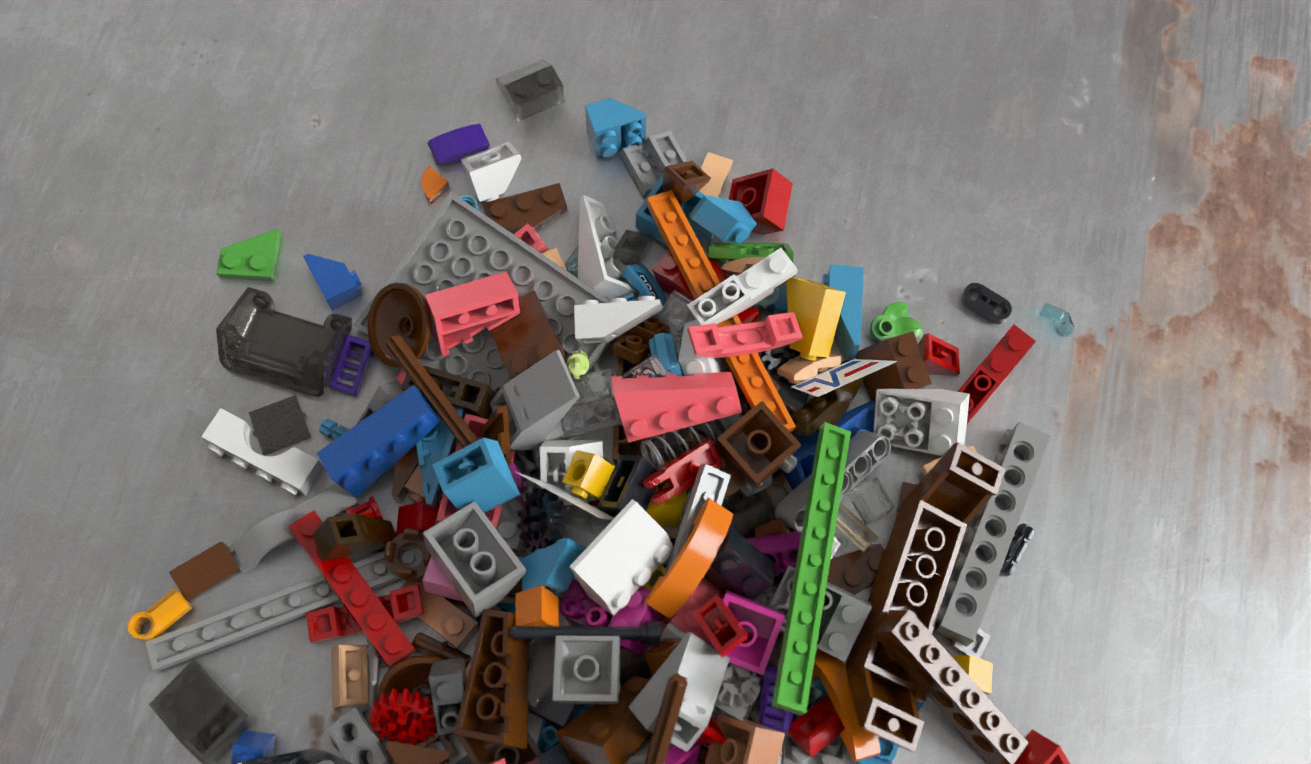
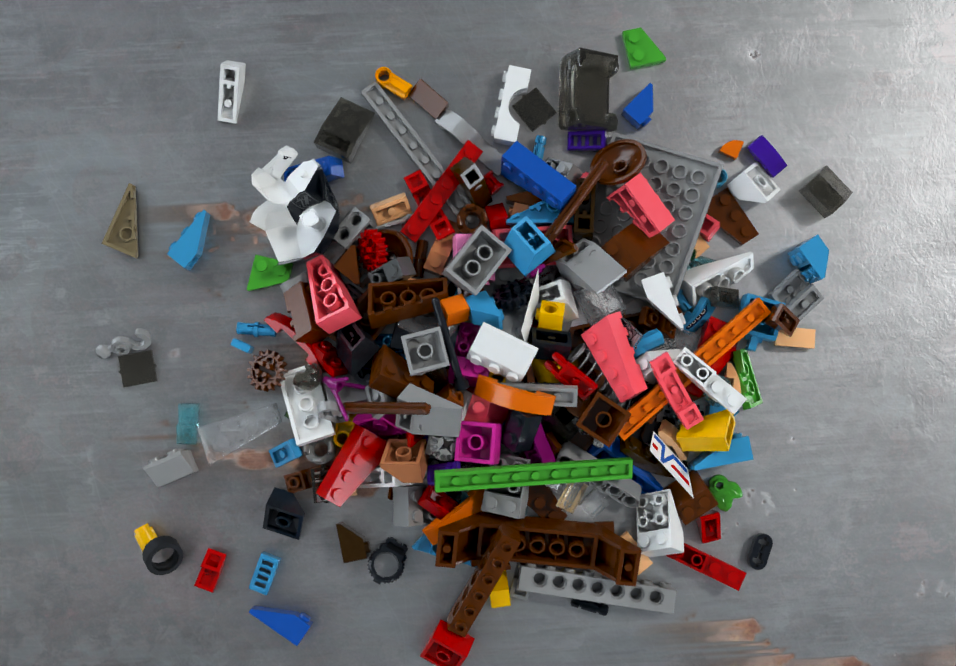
camera: 75 degrees right, 15 degrees up
yellowish green axle [566,350,589,379] -> none
dark azure slope [689,195,757,244] -> none
red slope [693,594,748,658] -> none
red slope [728,168,793,235] -> none
clear light blue arm [1040,302,1074,337] -> none

